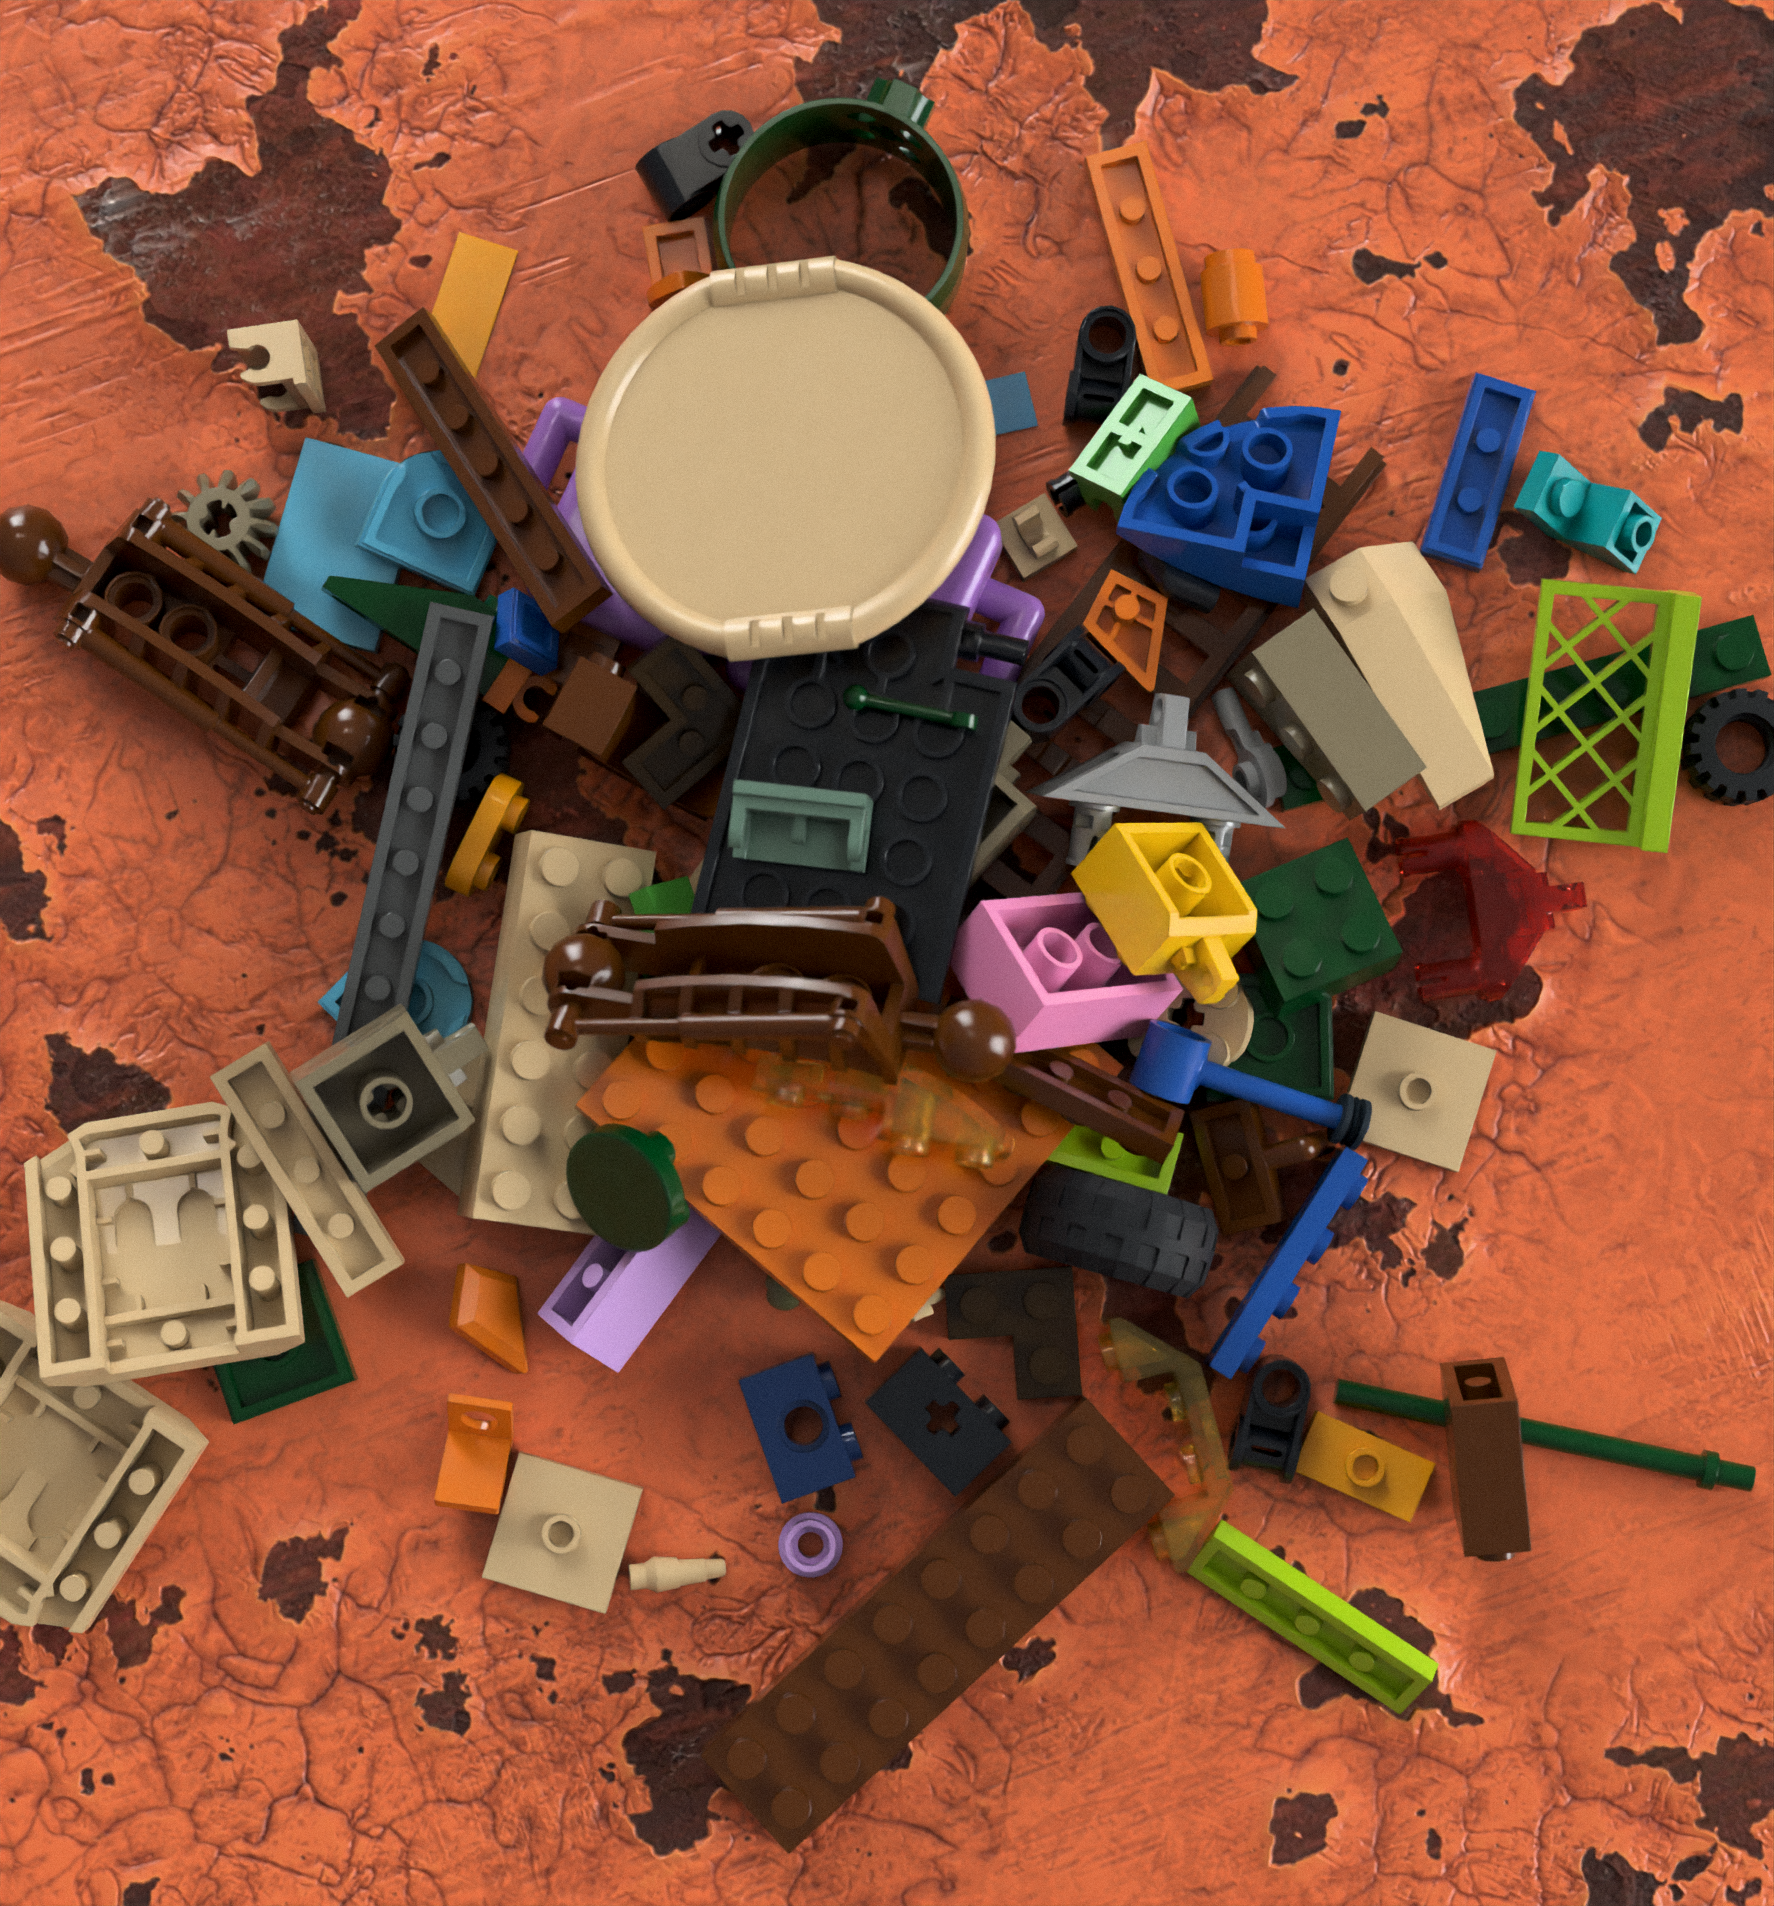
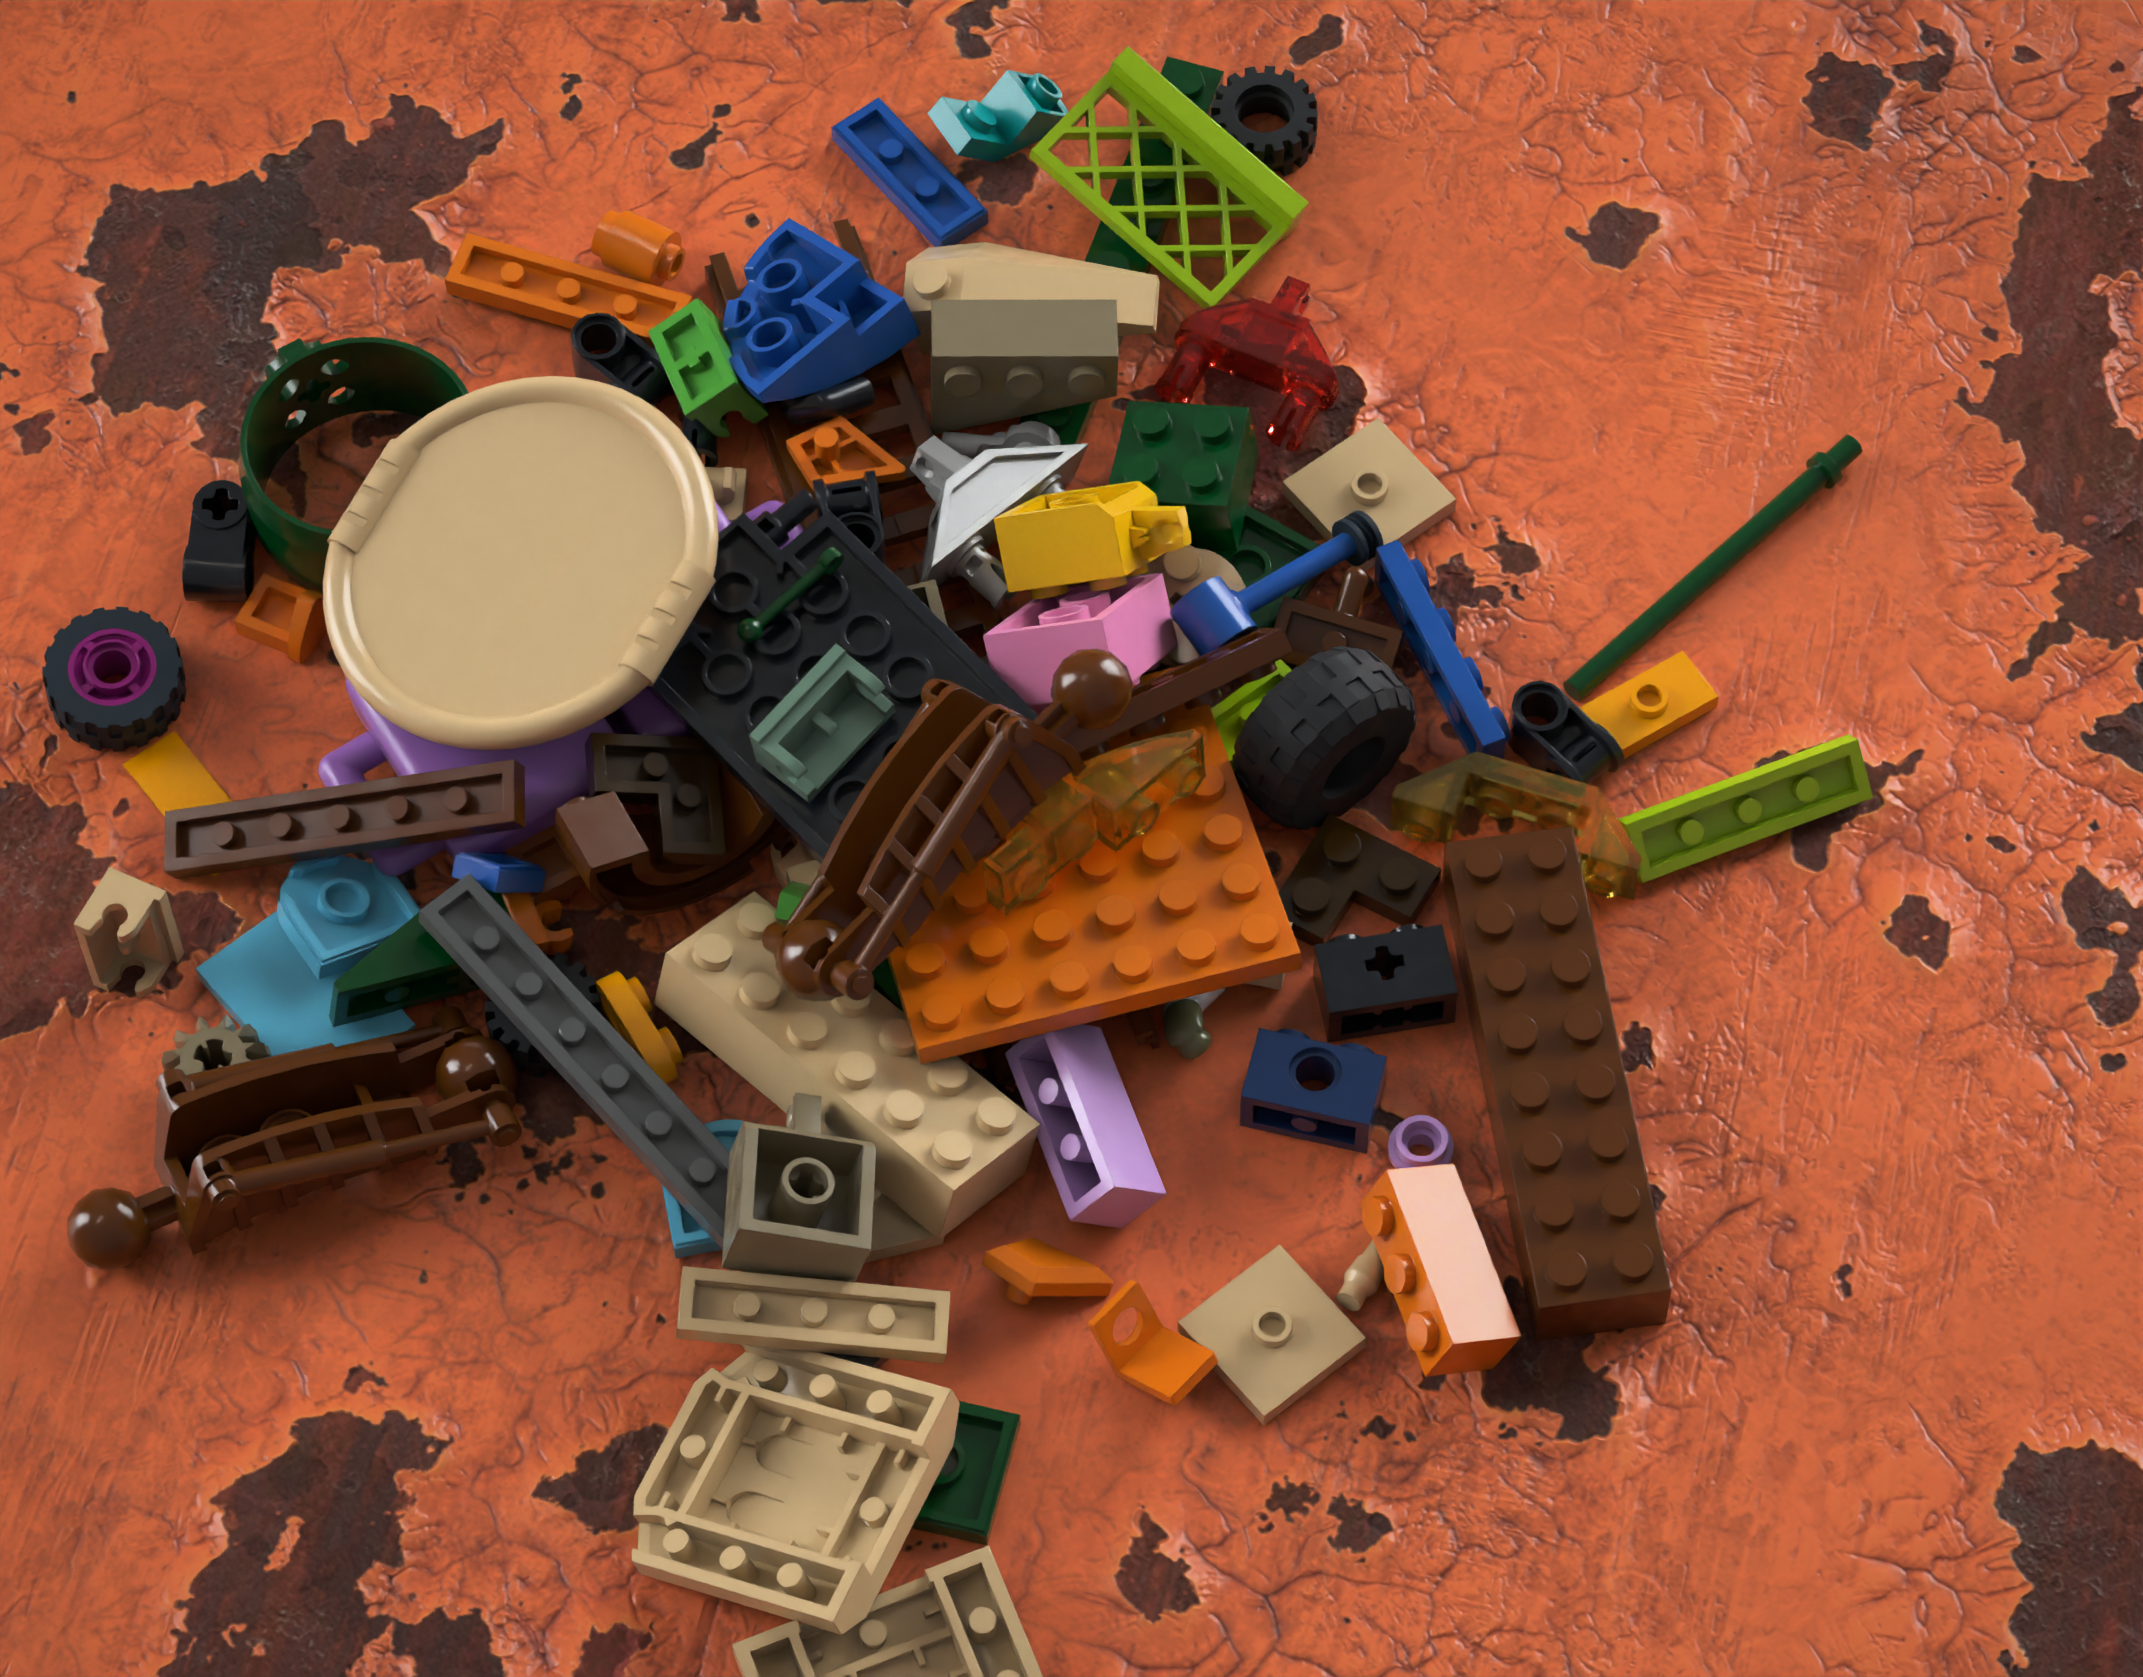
camera: 50 degrees left, 25 degrees down
dark green tile [566,1124,690,1252] -> none
reddish brown brick [1439,1357,1531,1562] -> none
none -> black wheel [42,606,186,752]
none -> brick [1359,1164,1522,1377]

